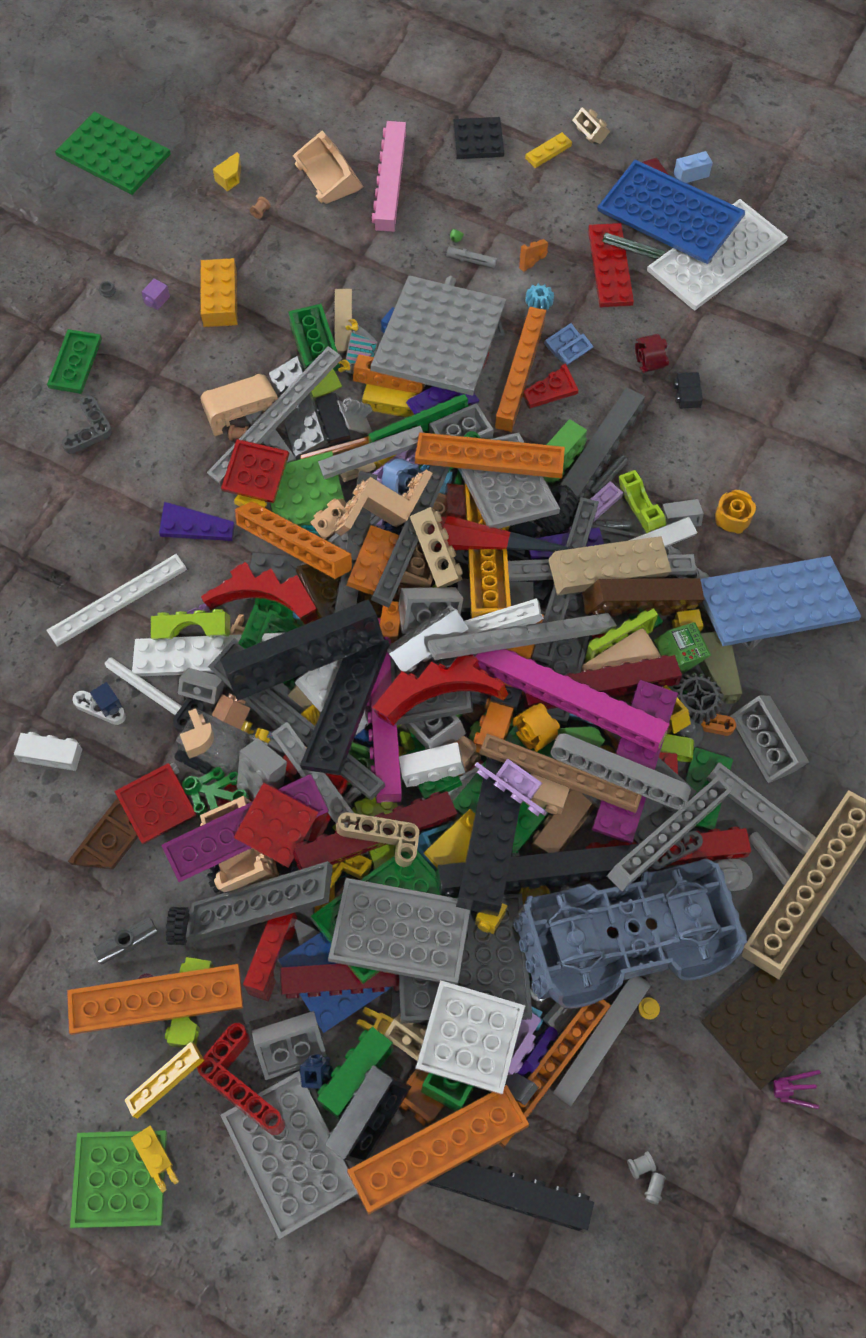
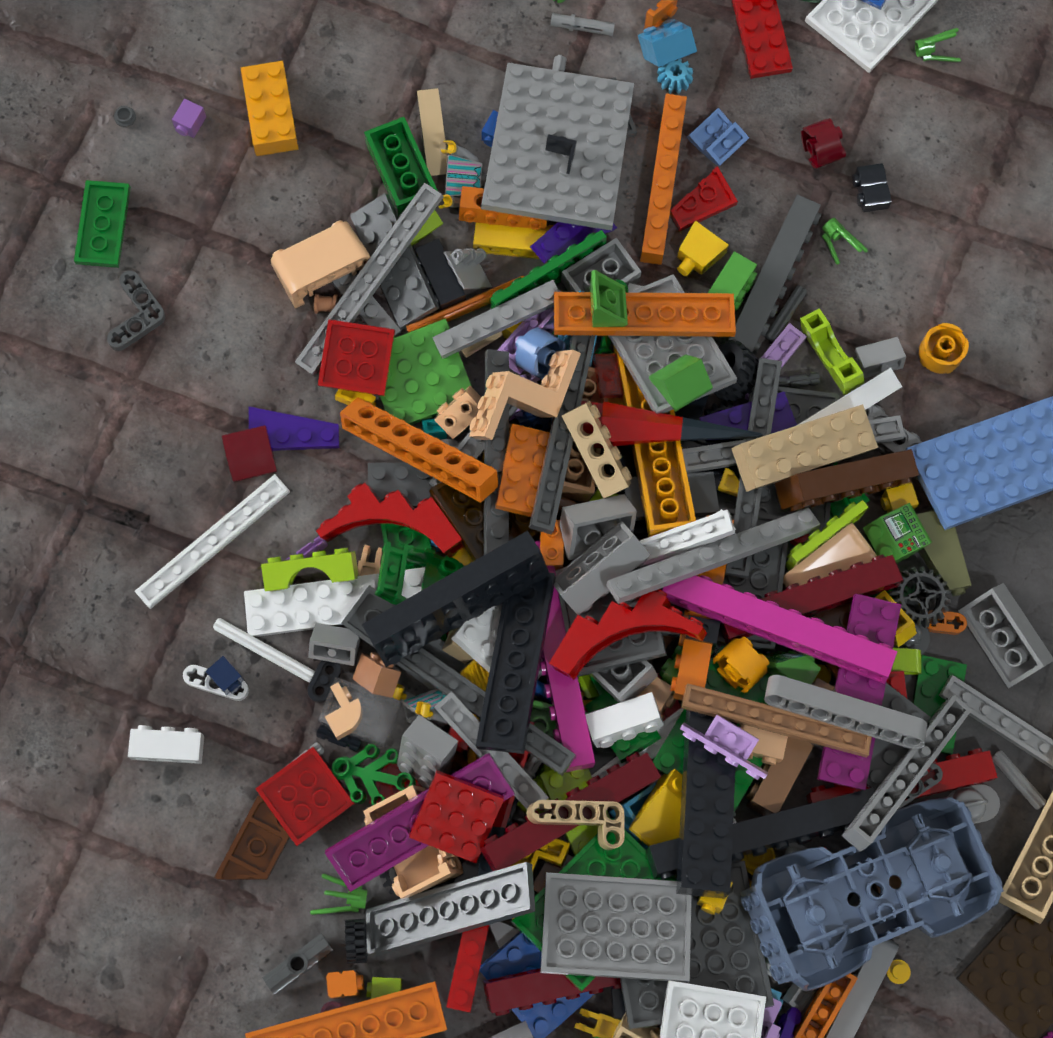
camera: 10 degrees left, 10 degrees up
none -> dark red slope [222,425,277,482]
none -> bright green plant [310,874,368,915]
none -> orange brick [326,970,364,999]
none -> black bracket [545,134,577,174]
none -> bright green slope [590,270,628,327]
none -> dark azure brick [638,19,697,67]
none -> bright green slope [649,355,713,411]
none -> yellow torso [677,221,729,276]
none -> yellow tile [718,468,739,497]
none -> bright green plant [822,218,868,265]
none -> bright green plant [915,28,961,62]

